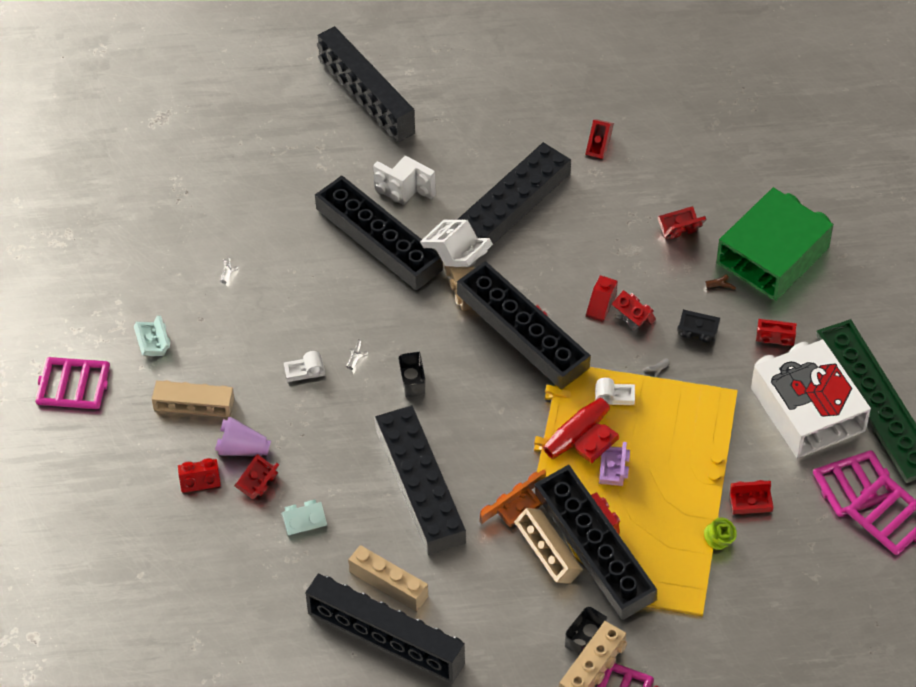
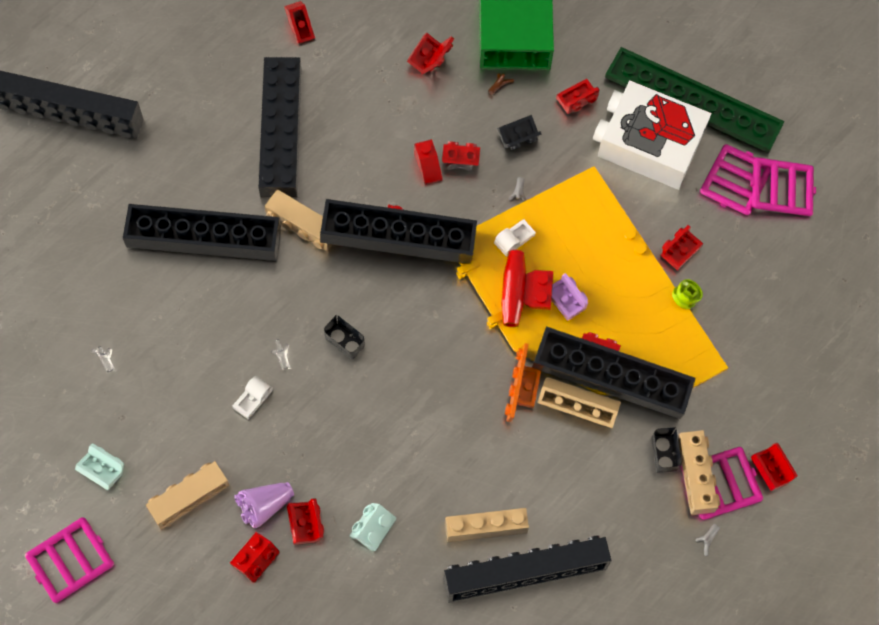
camera: 45 degrees left, 15 degrees up
white bracket [373,156,436,205] -> none
black brick [375,405,466,555] -> none
white bracket [420,220,493,268] -> none

